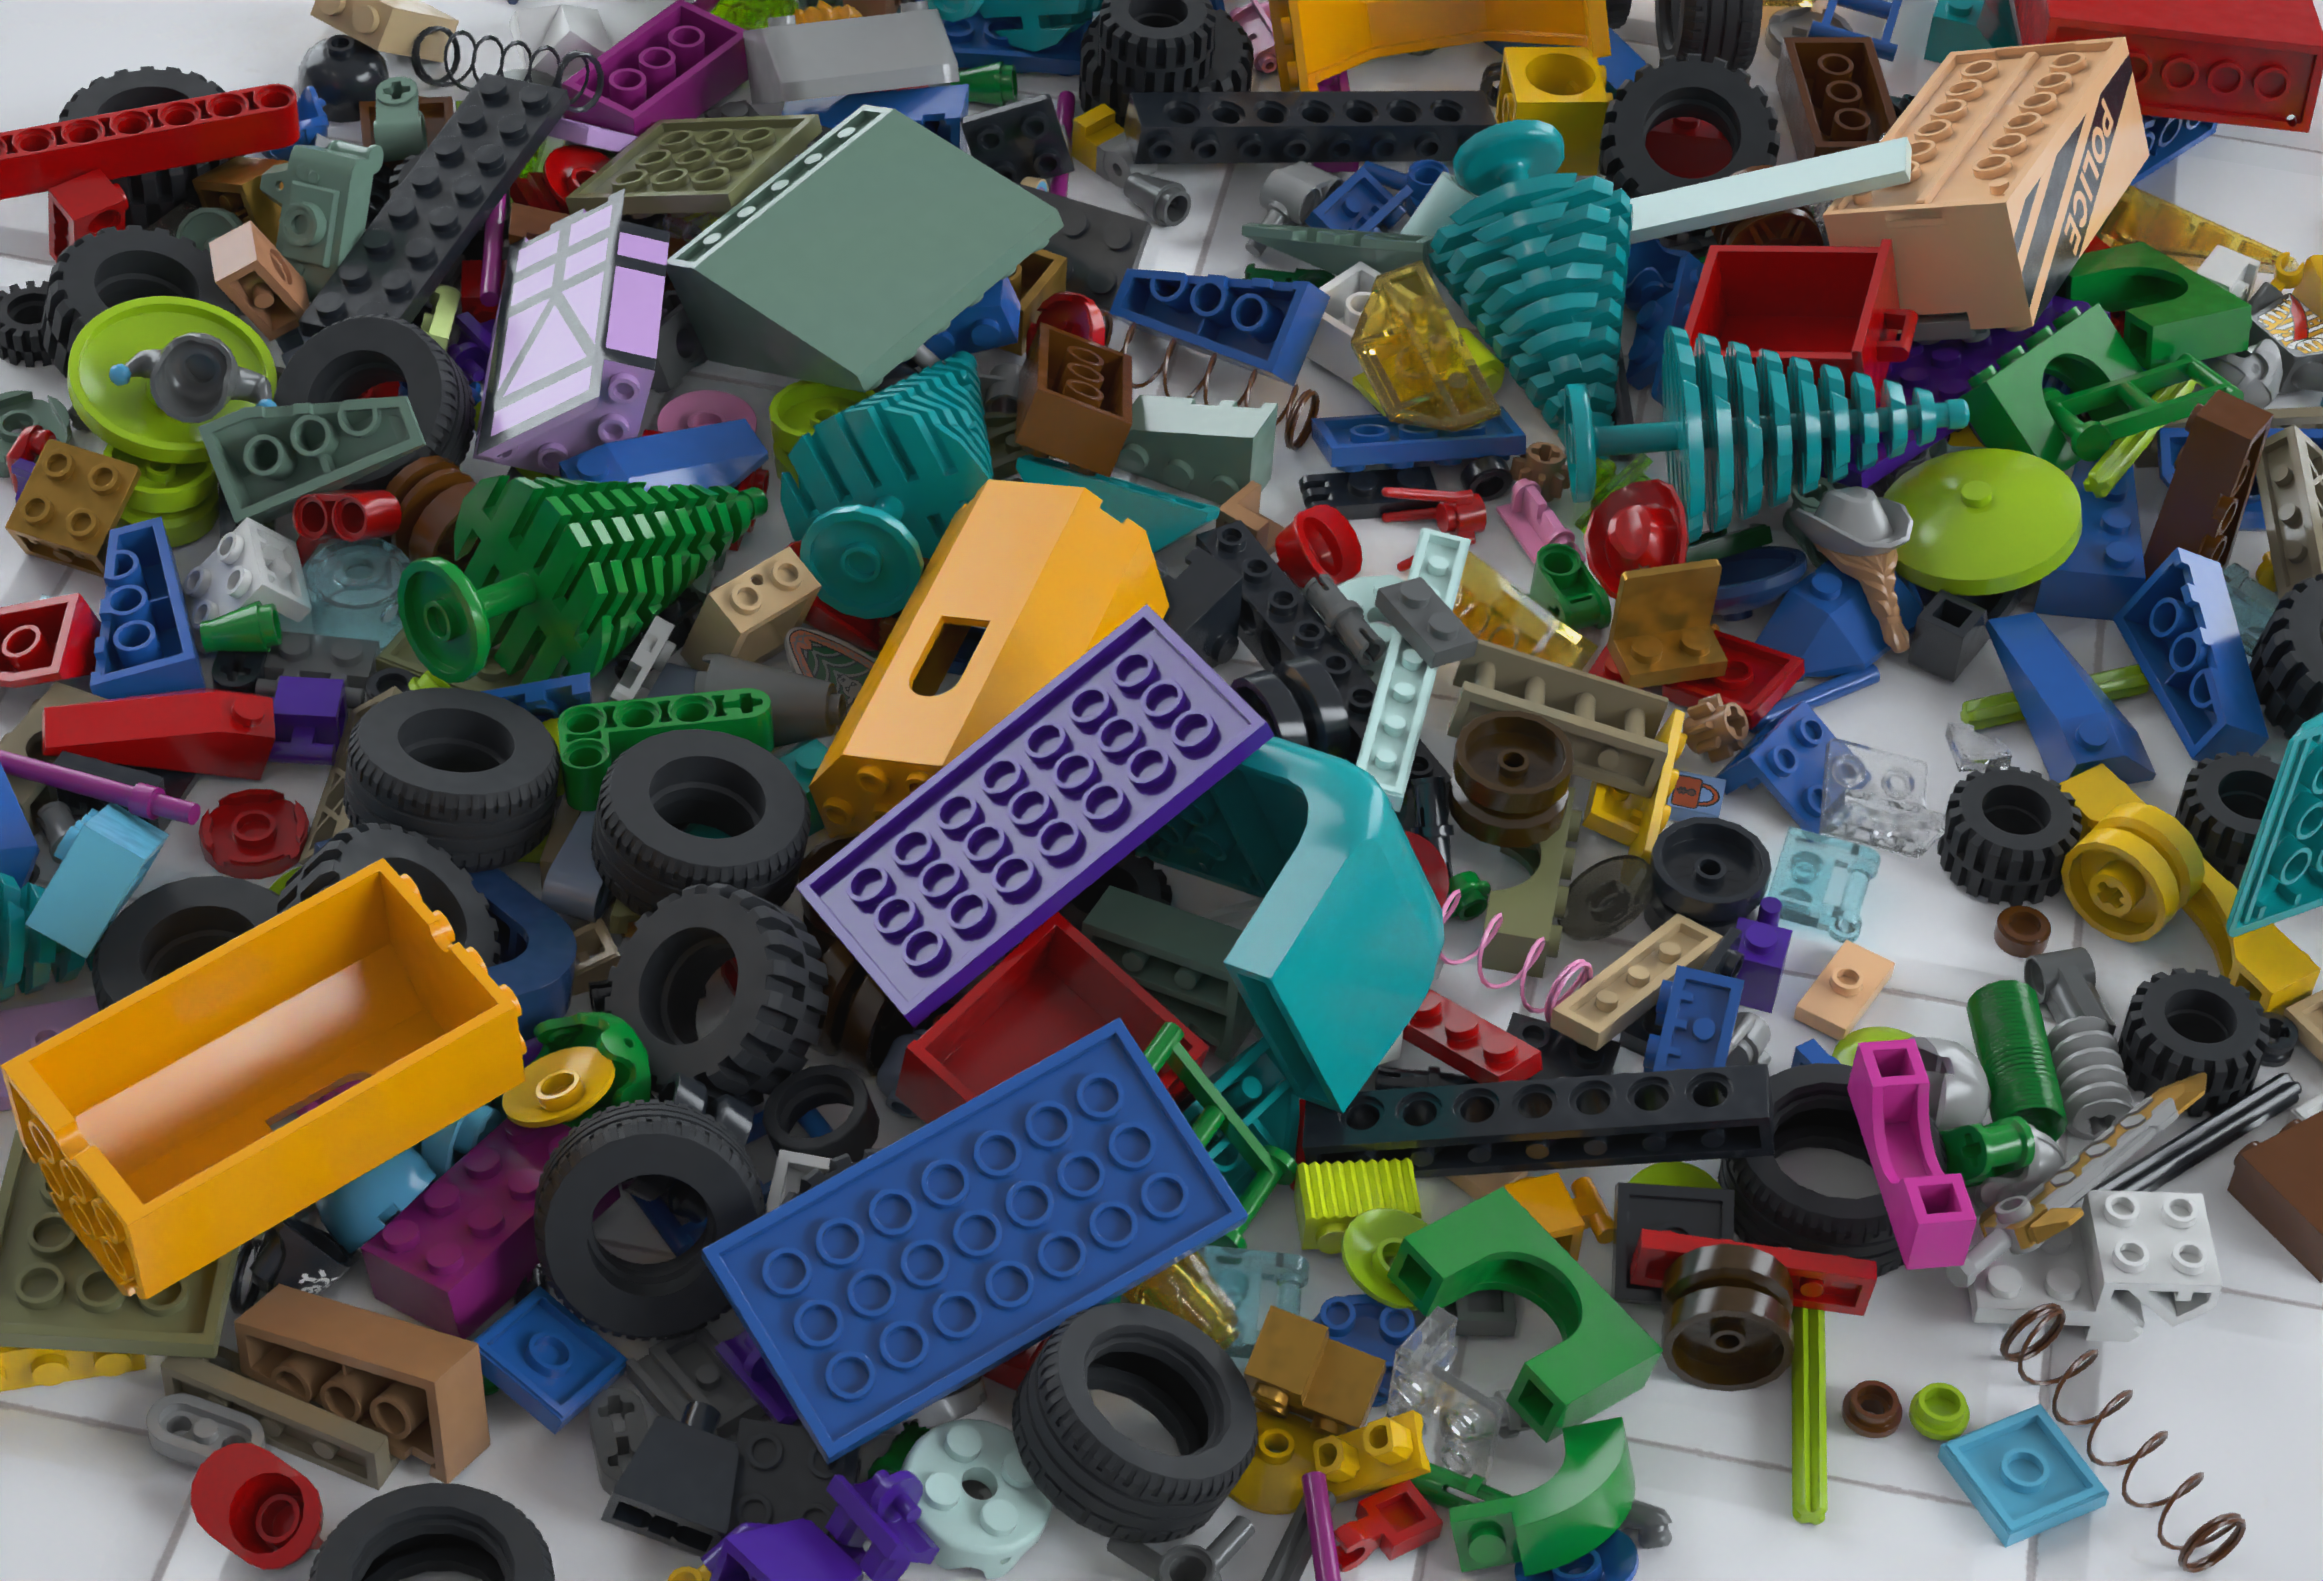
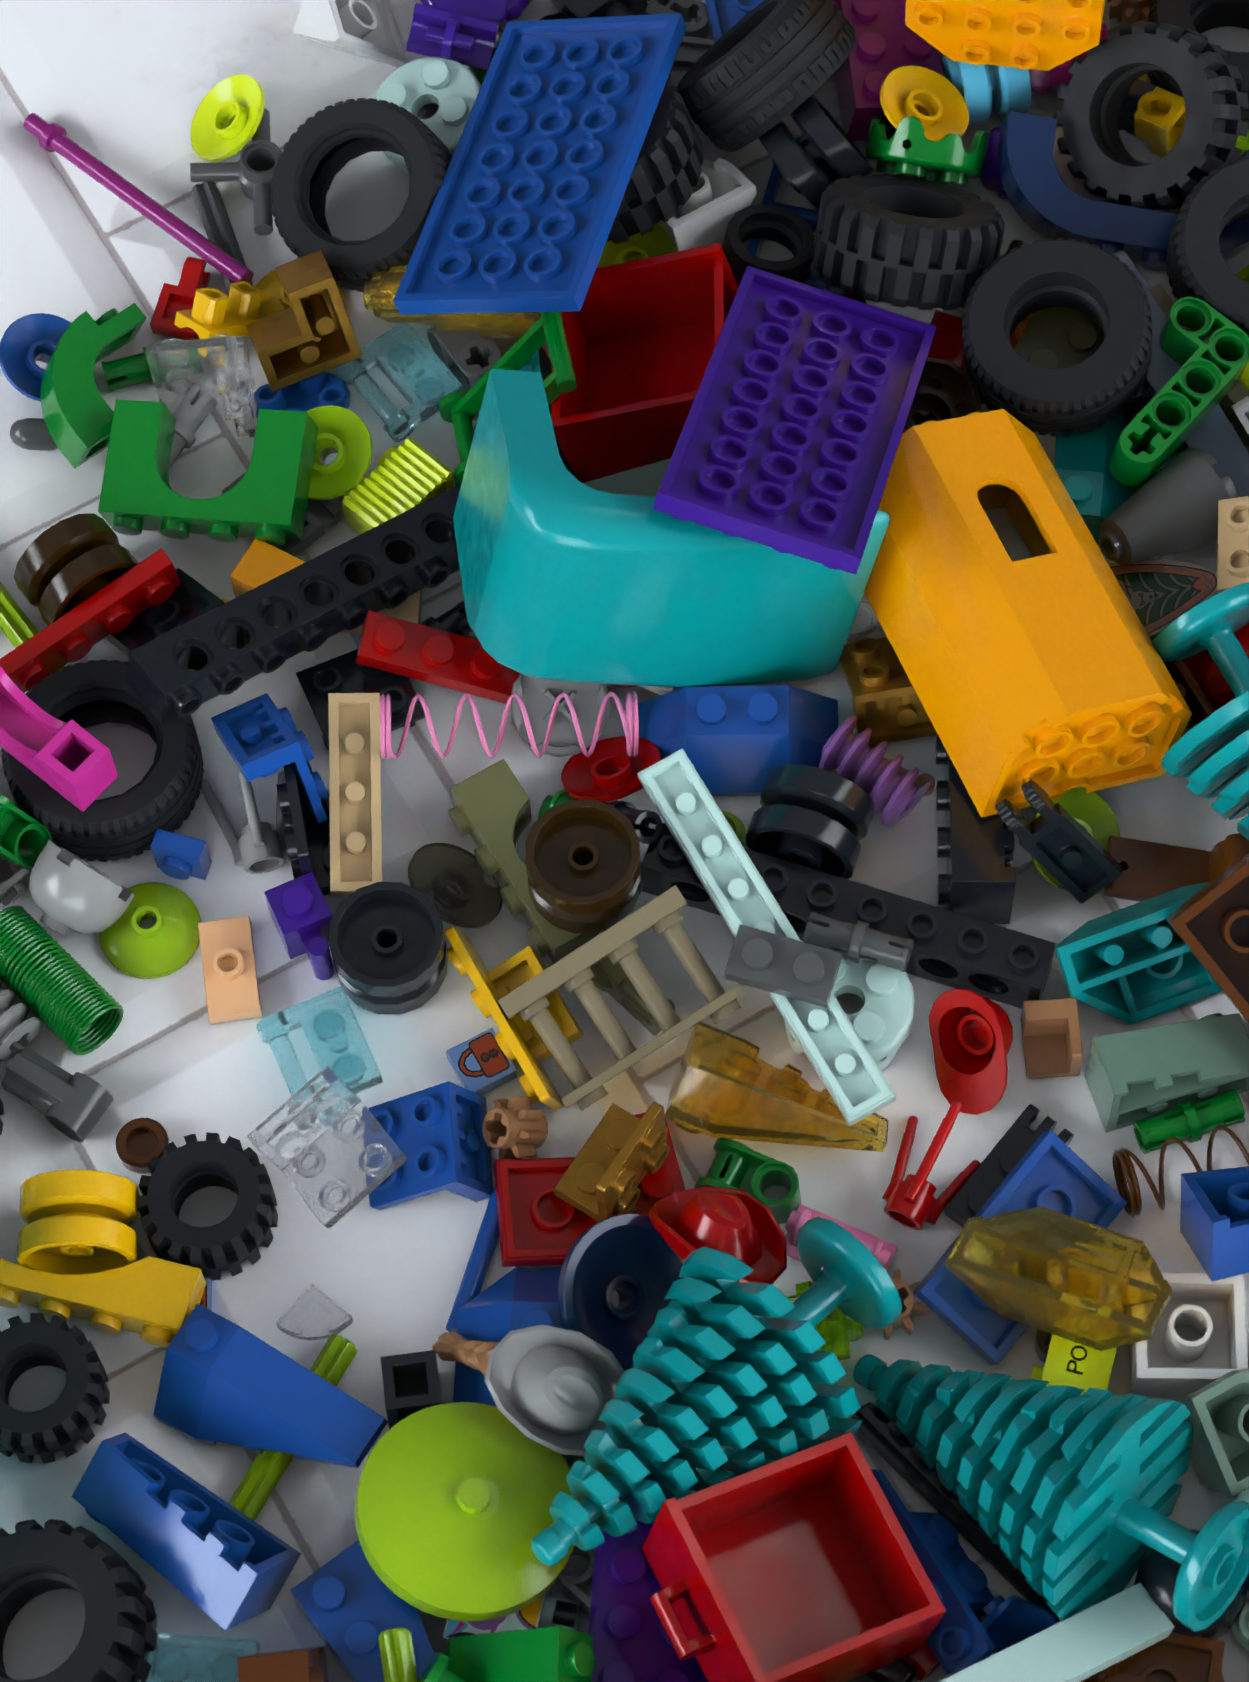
camera: 145 degrees right, 20 degrees up
black tile [1460,455,1513,502] -> none

